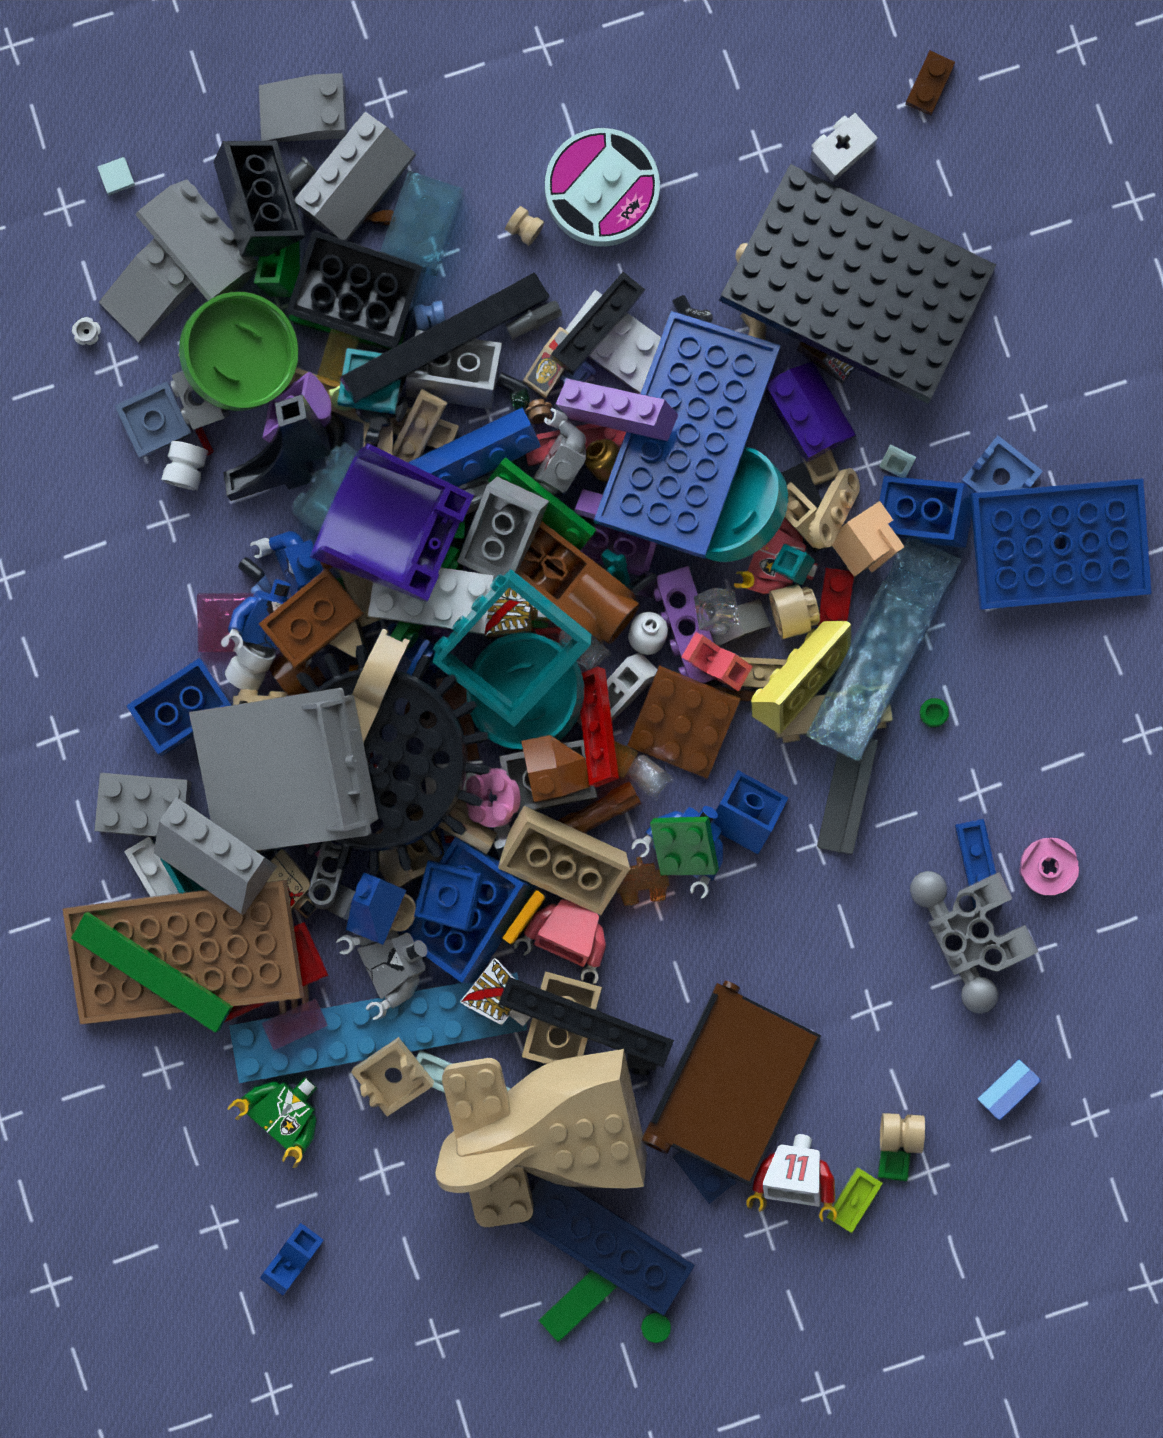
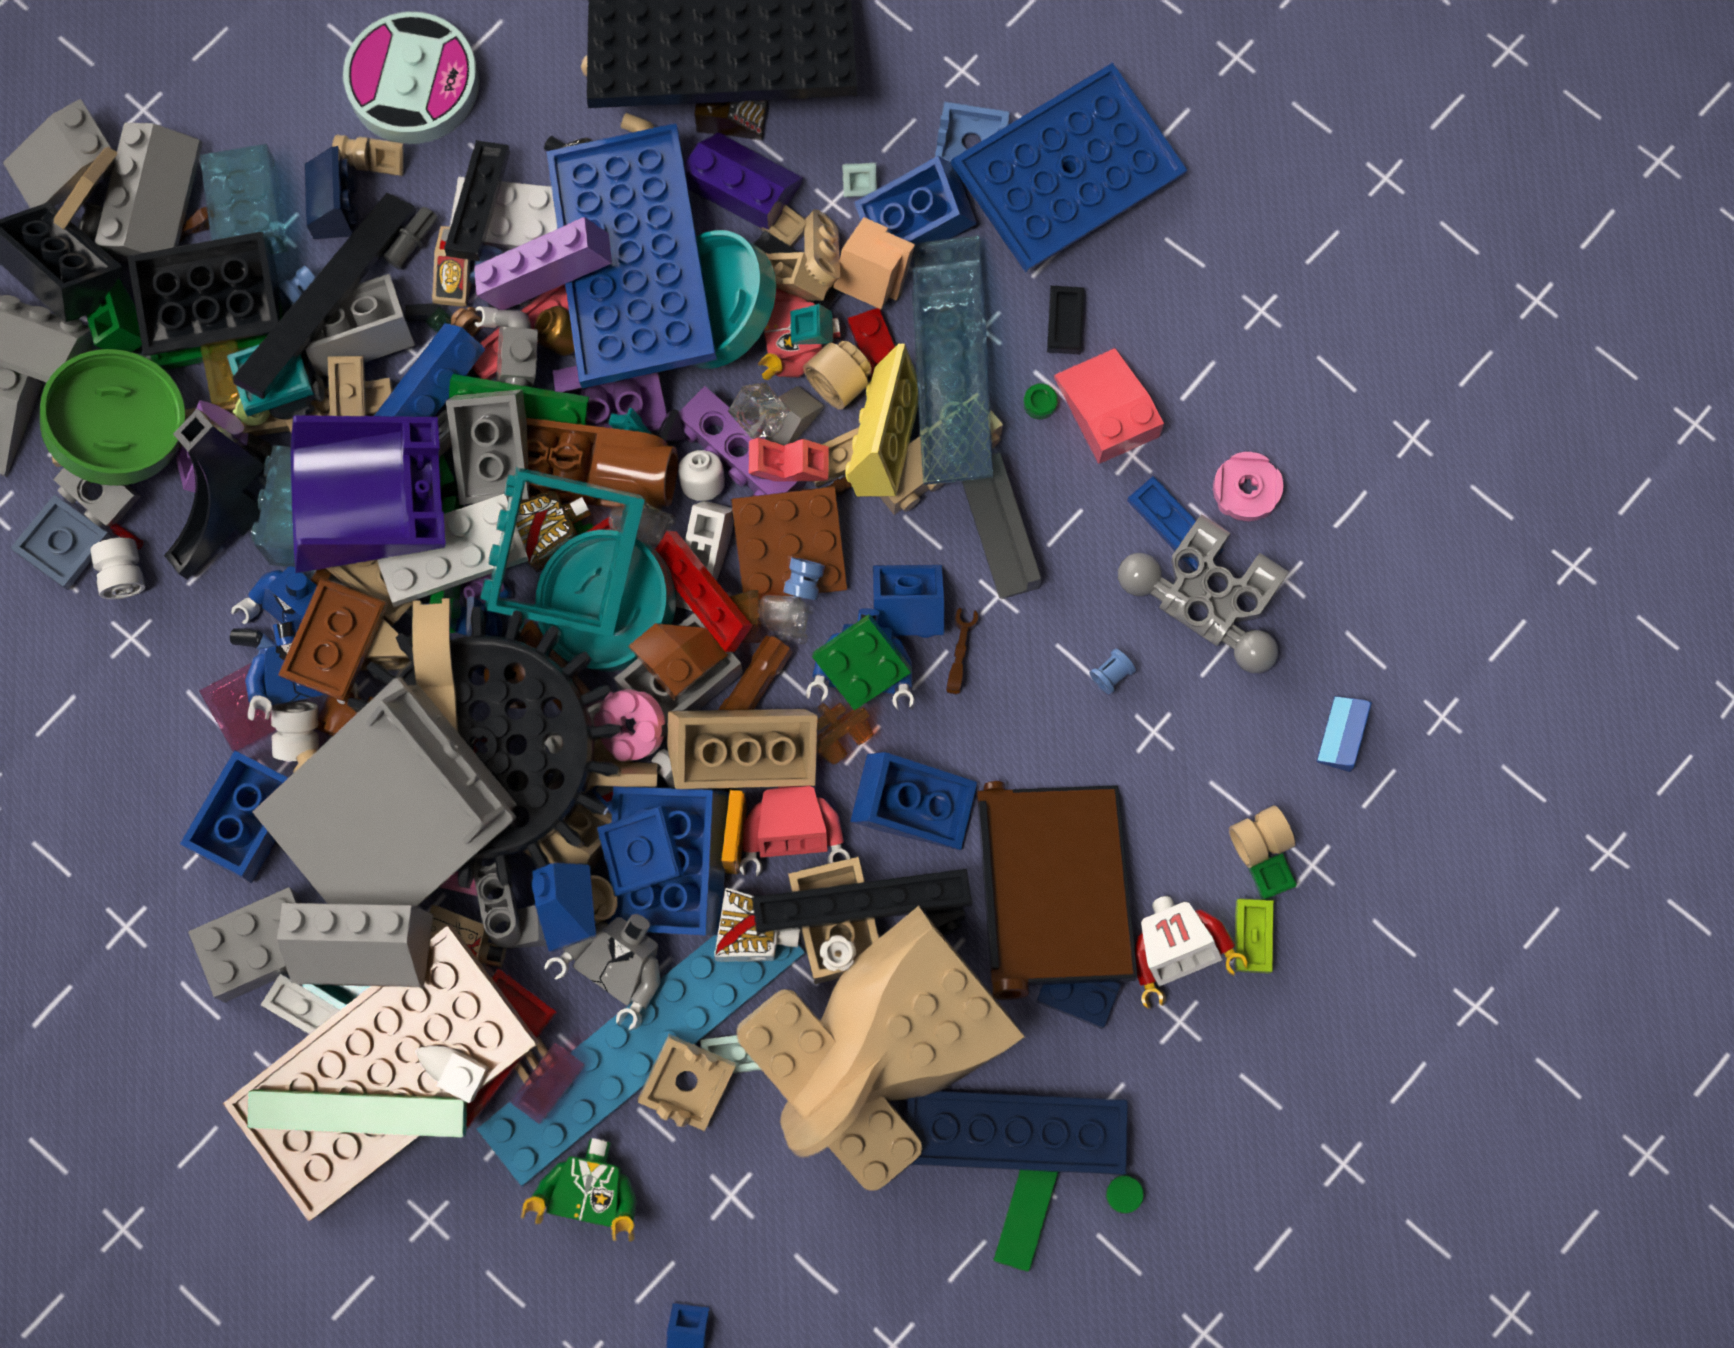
camera: 30 degrees left, 10 degrees down
none -> tan tile [53,146,118,229]
none -> dark blue slope [305,146,358,239]
none -> tan slope [369,139,403,176]
none -> white plate [416,1046,489,1103]
none -> medium blue wheel [783,557,825,600]
none -> white plate [820,935,856,971]
none -> blue slope [850,752,977,850]
none -> reddish brown piece [946,608,978,694]
none -> black tile [1047,285,1084,355]
none -> coral slope [1054,348,1164,464]
none -> medium blue bush [1089,649,1136,695]

